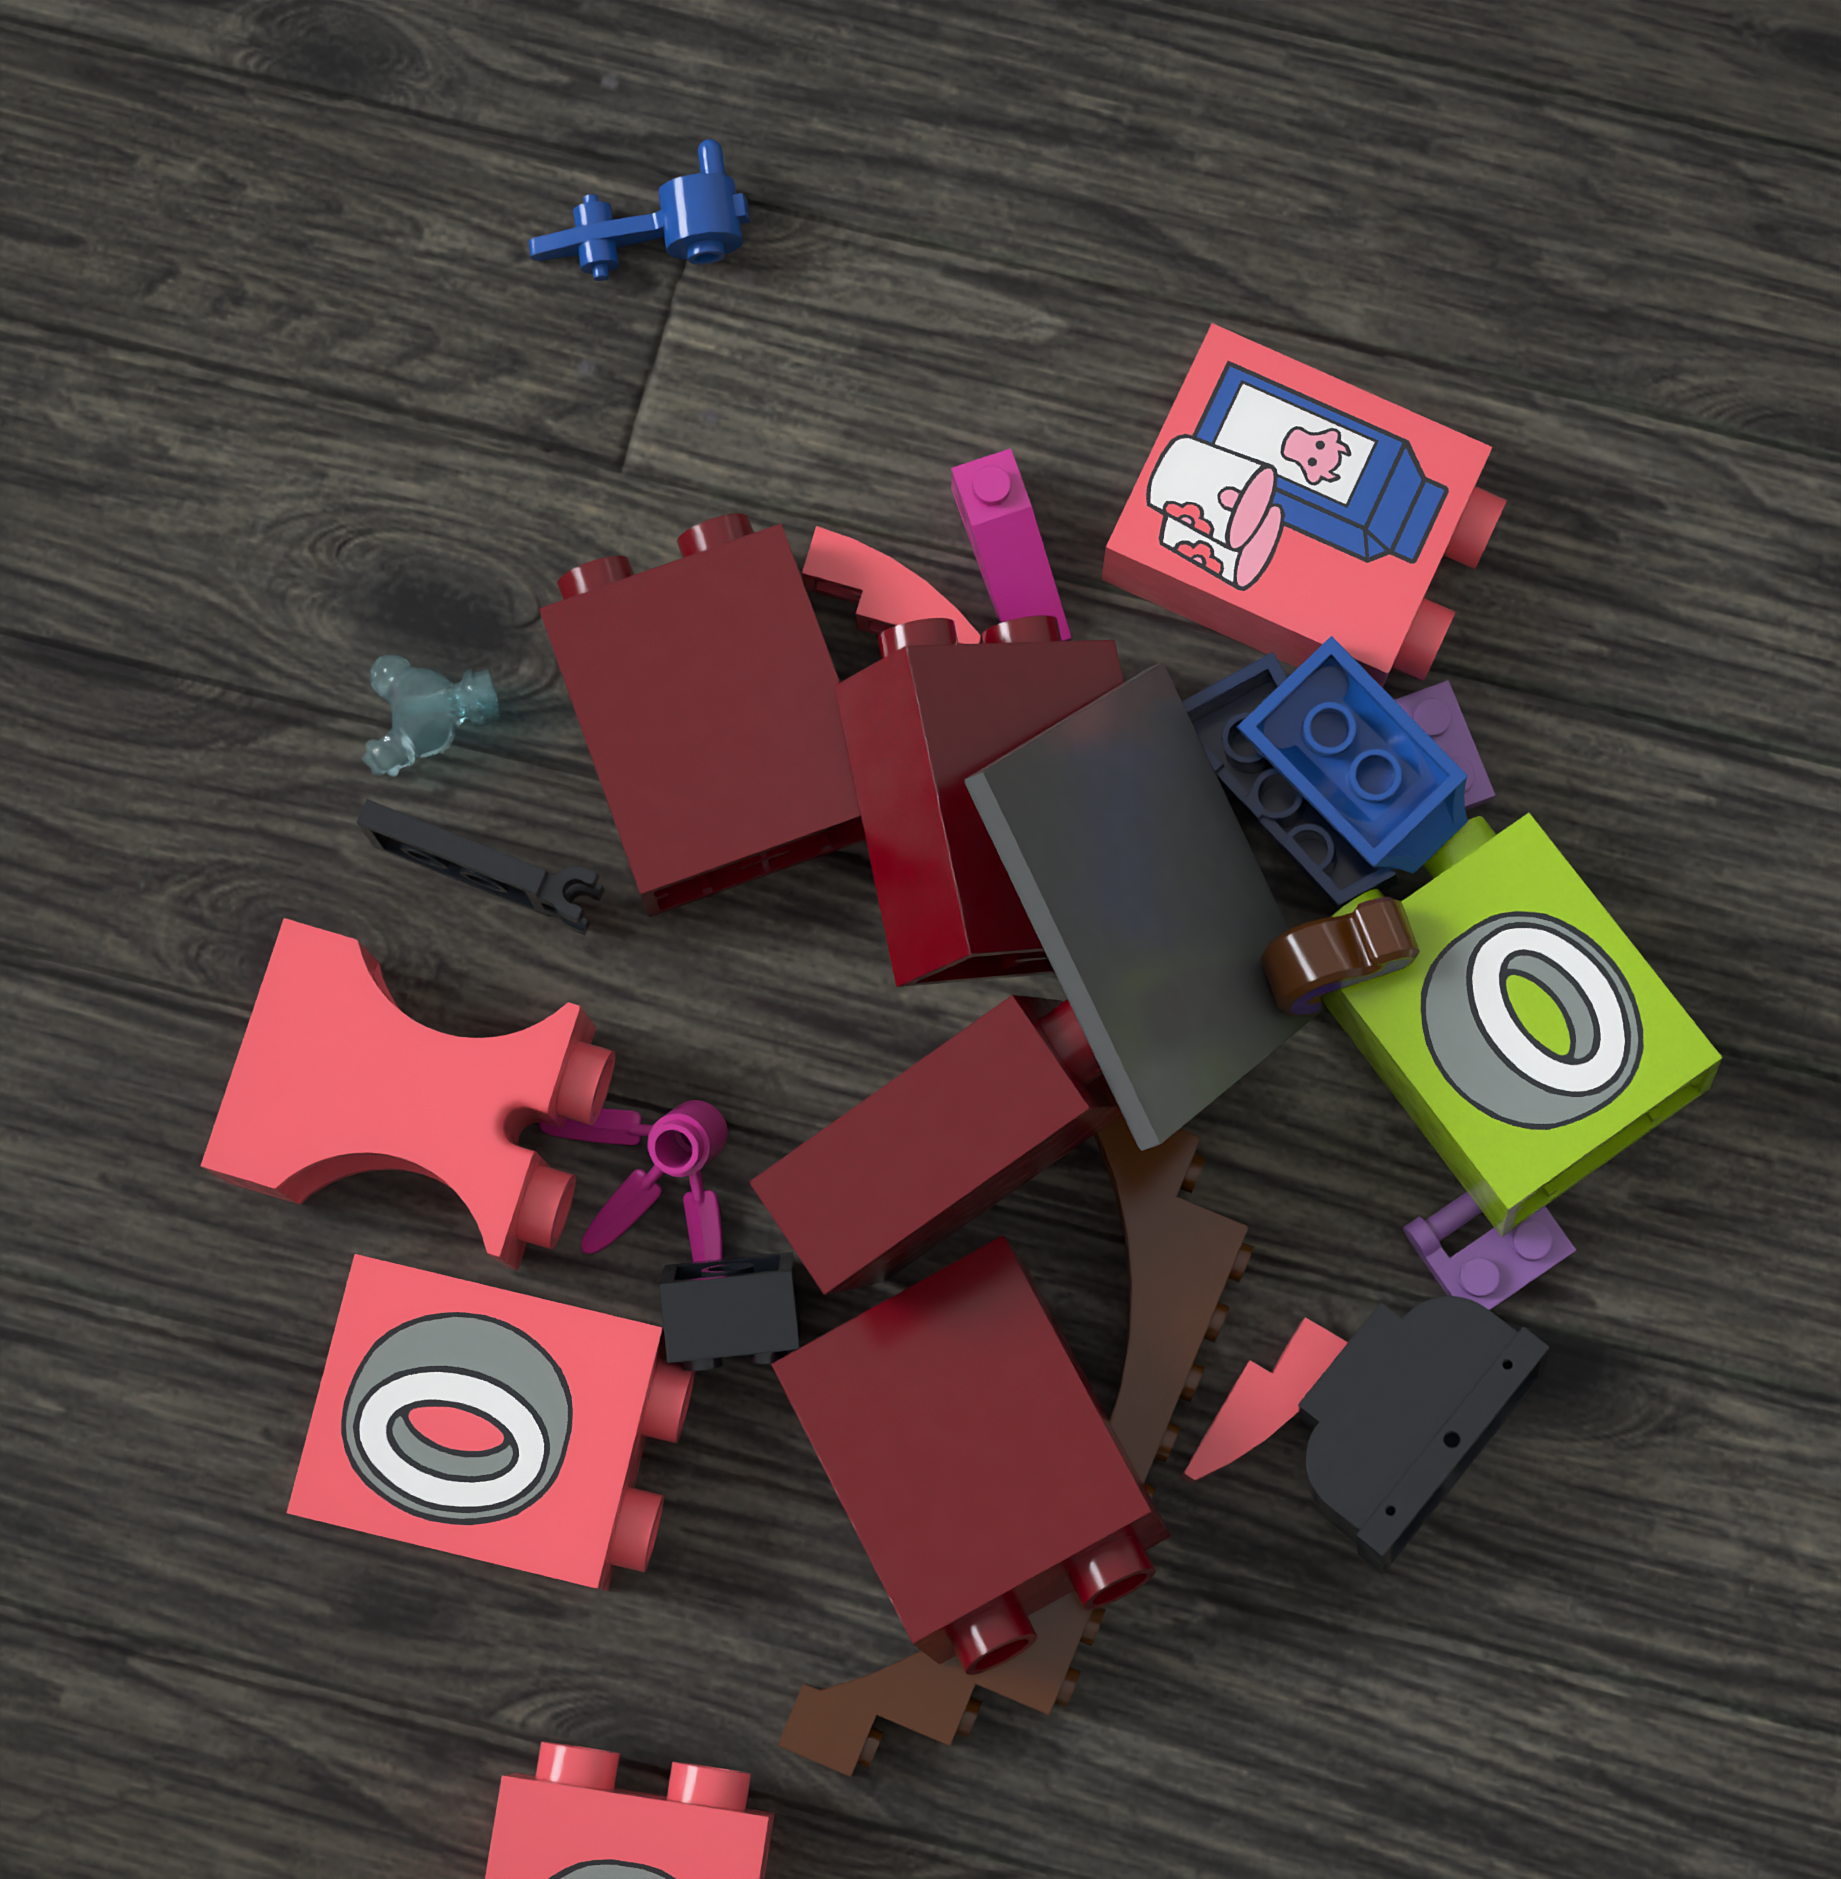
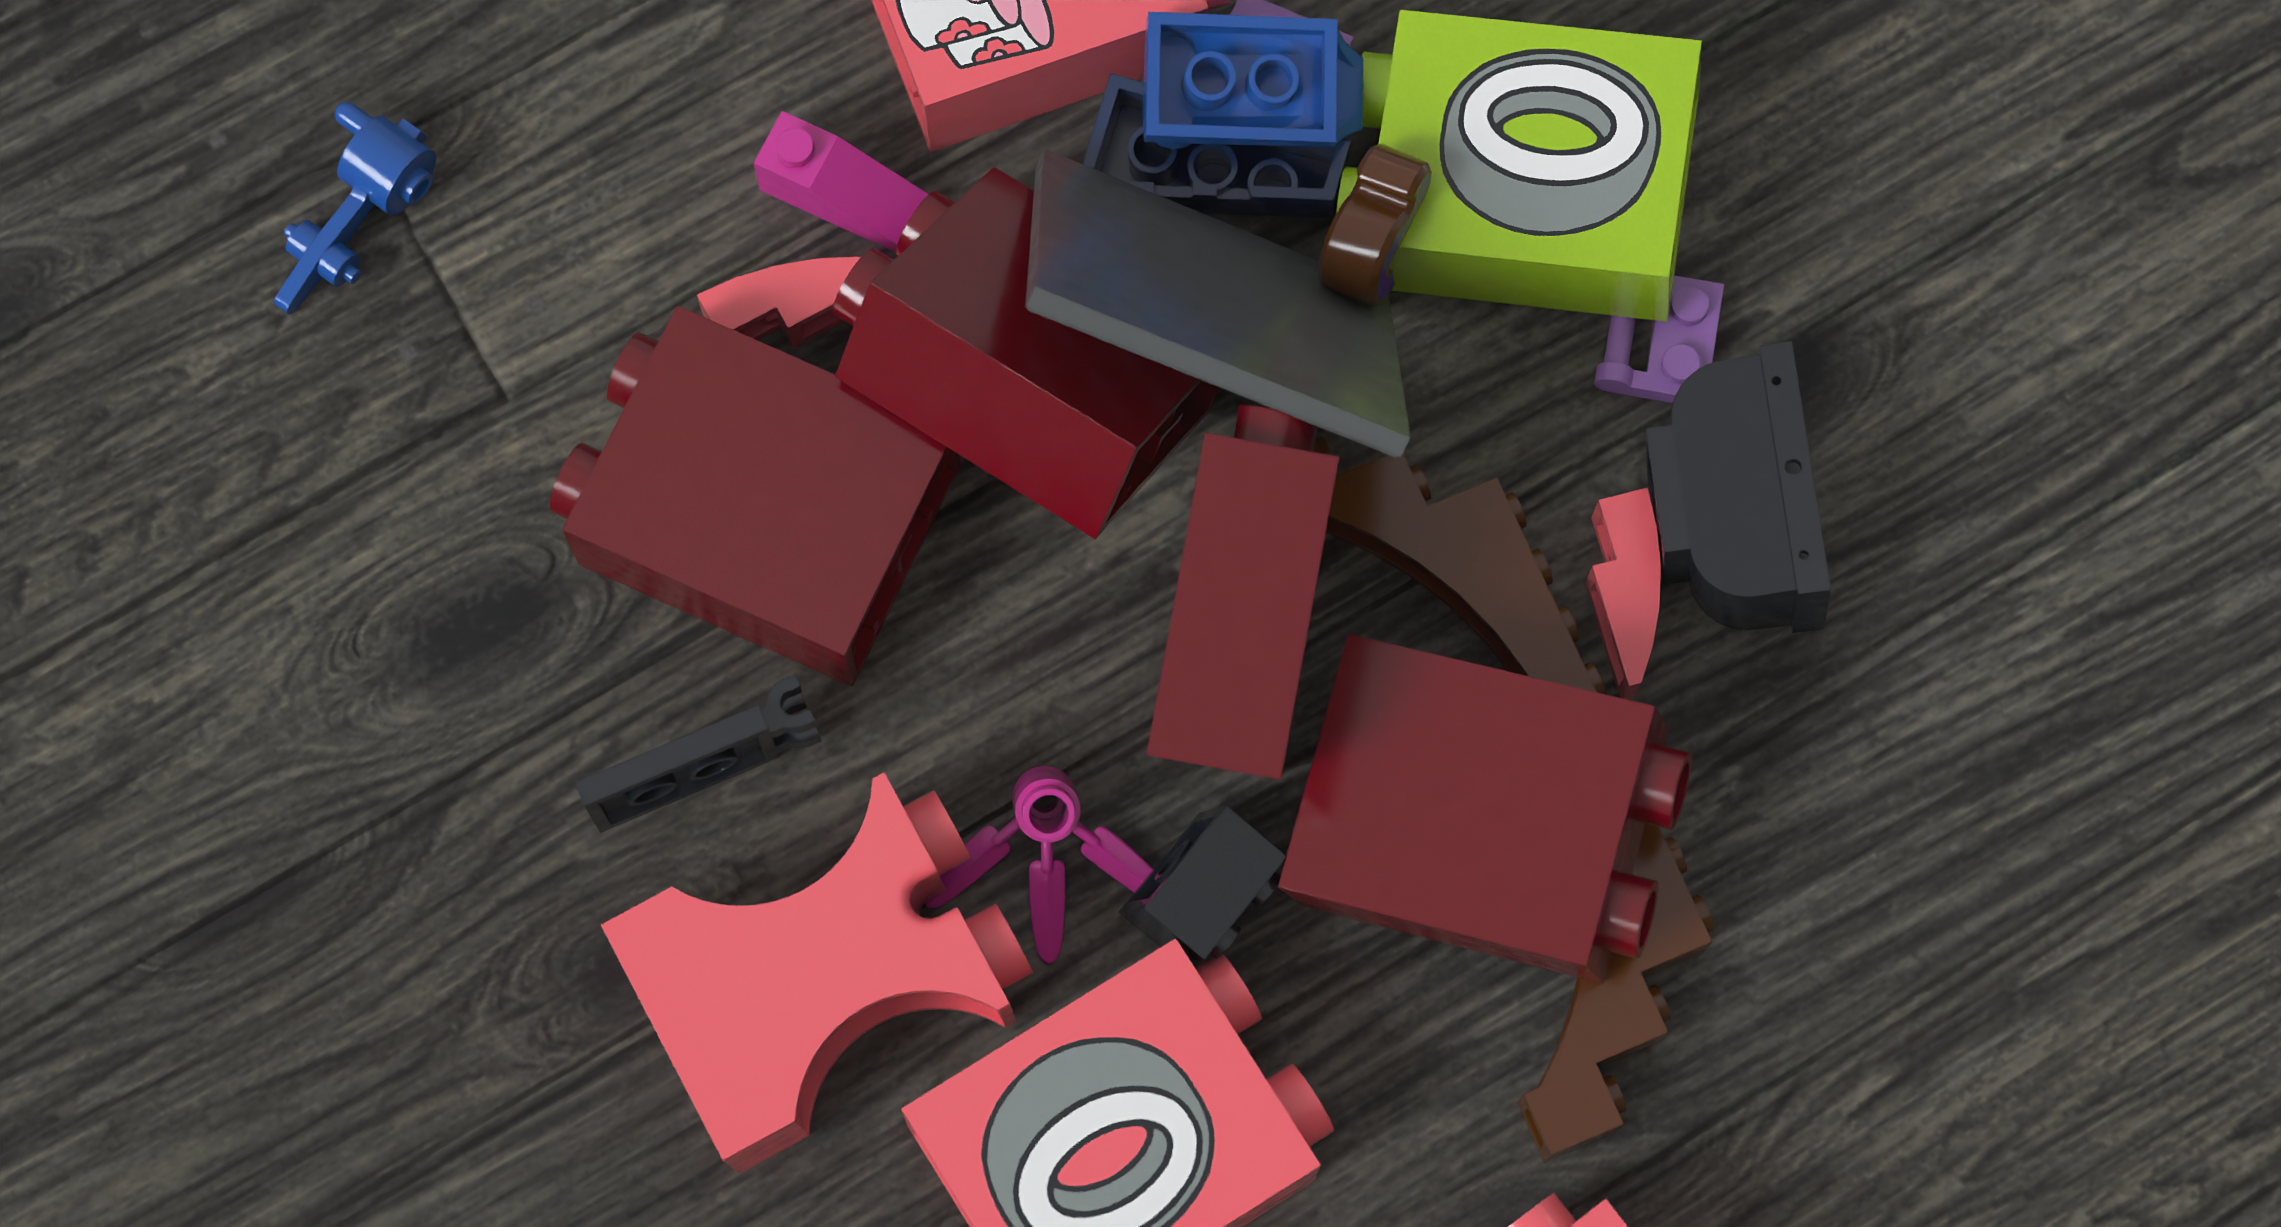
camera: 50 degrees left, 5 degrees down
clear light blue animal [362,654,500,777] -> none

